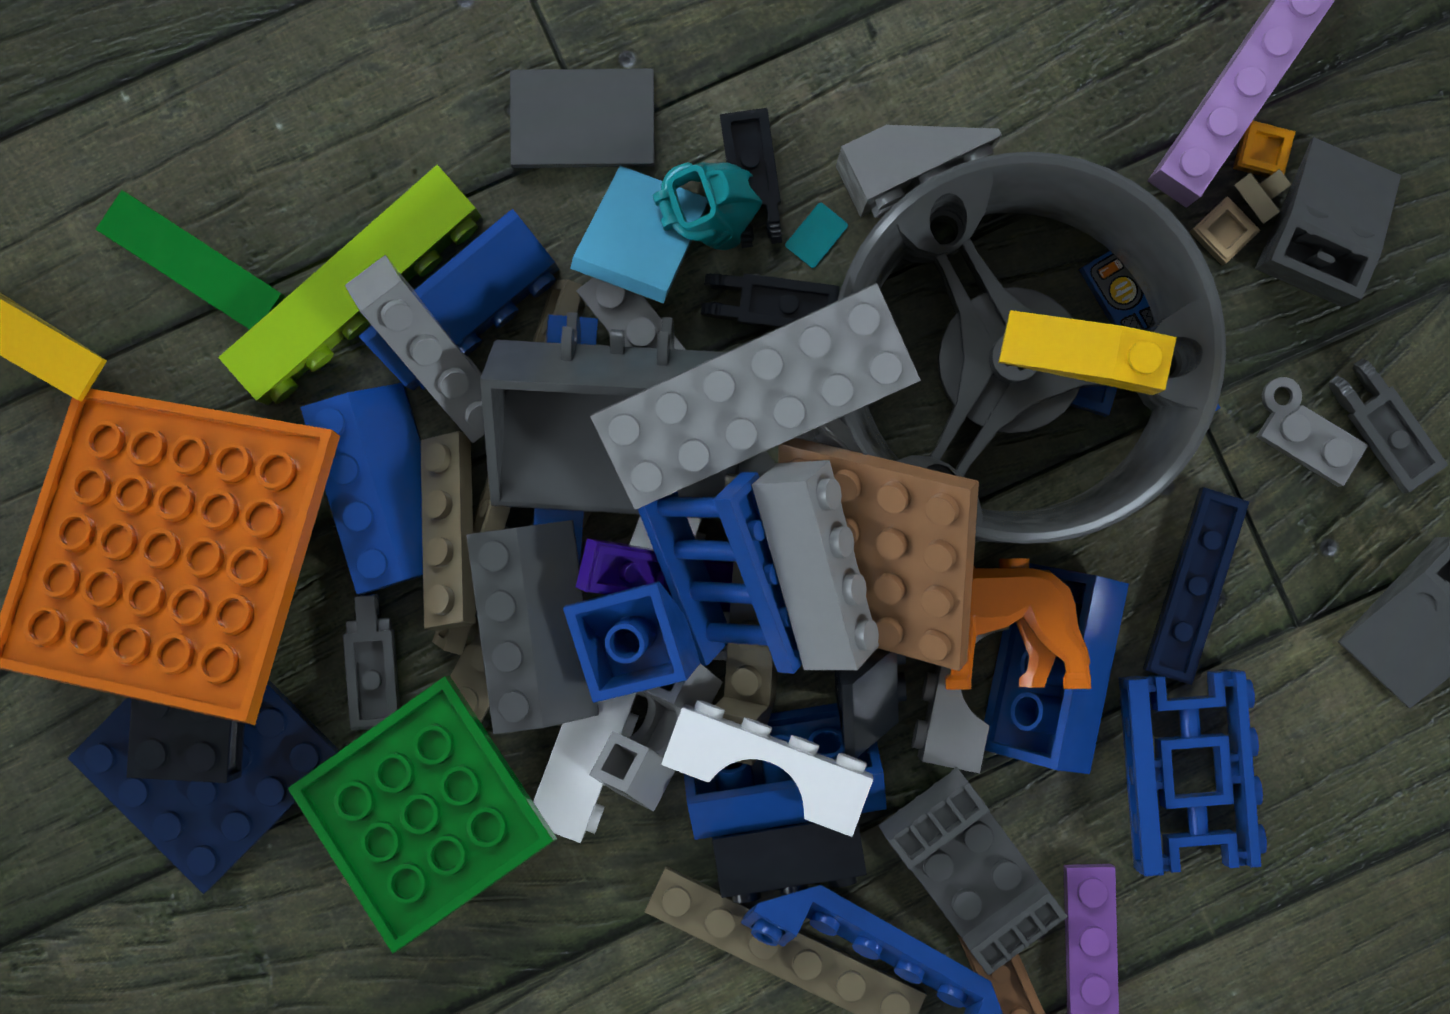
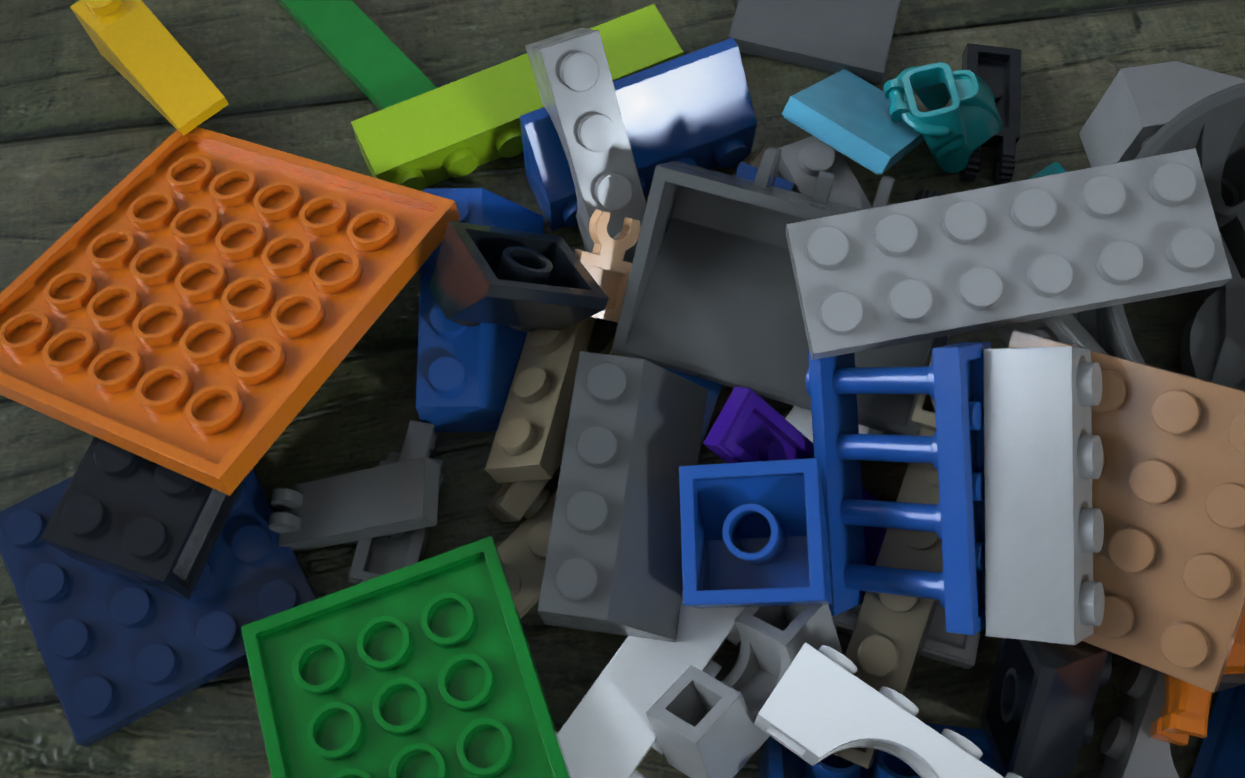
camera: 10 degrees right, 20 degrees down
none -> dark grey hinge [268,456,439,553]
none -> black slope [429,221,609,332]
none -> light nougat plate [574,209,641,323]

